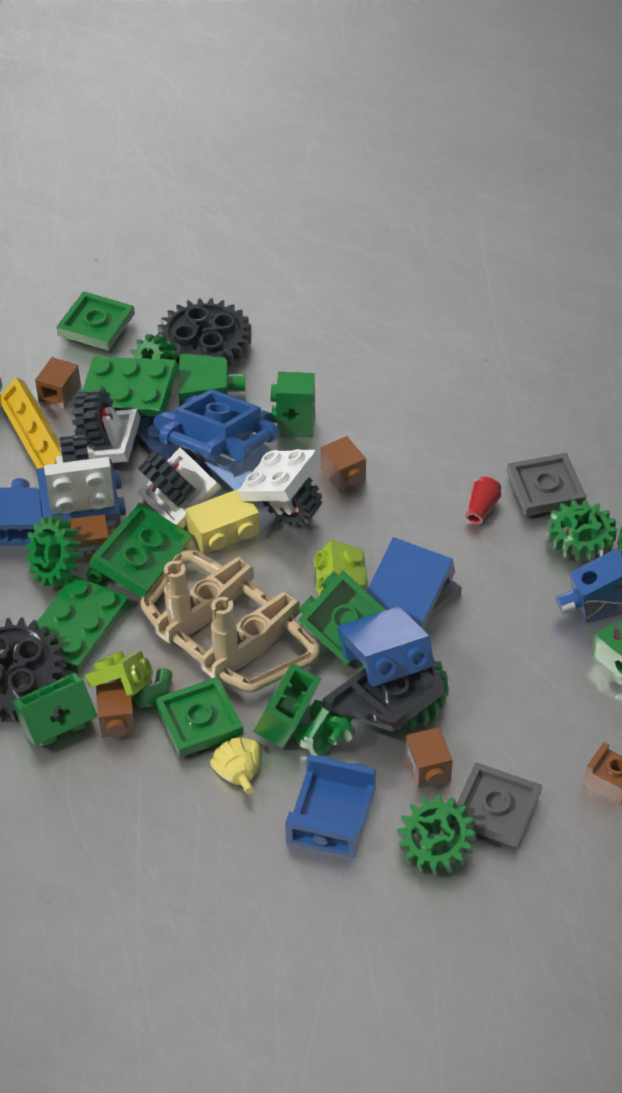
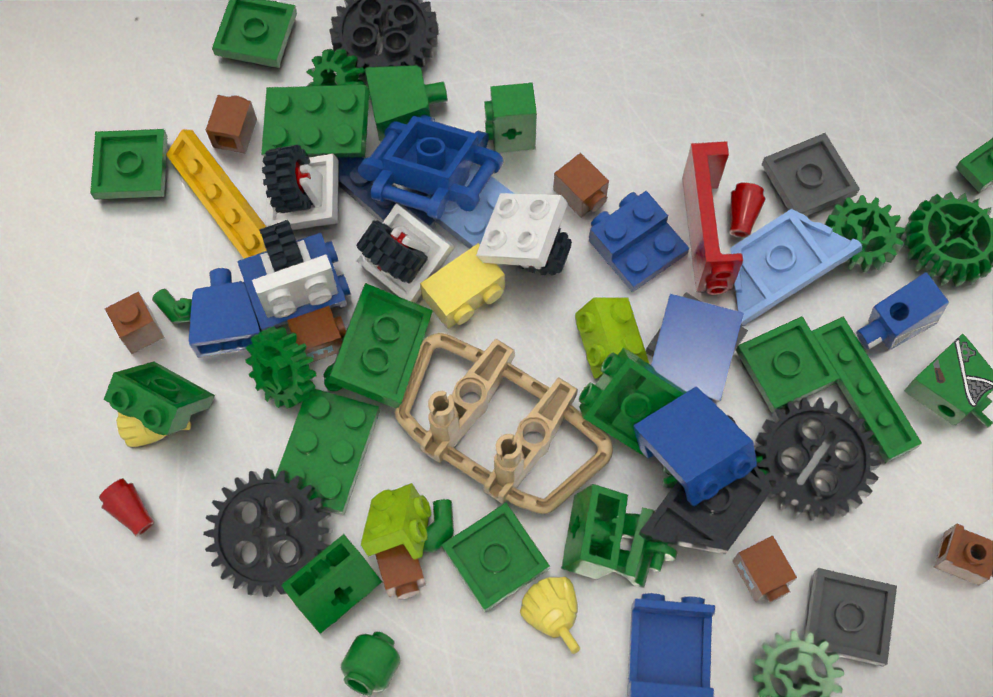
camera: 10 degrees left, 20 degrees up
none -> green head [340,631,401,696]
none -> blue plate [588,190,689,293]
none -> red panel [682,141,743,295]
none -> light blue wing [730,209,862,326]
none -> green plate [736,316,840,413]
none -> black gear [755,397,881,521]
none -> green plate [812,316,922,463]

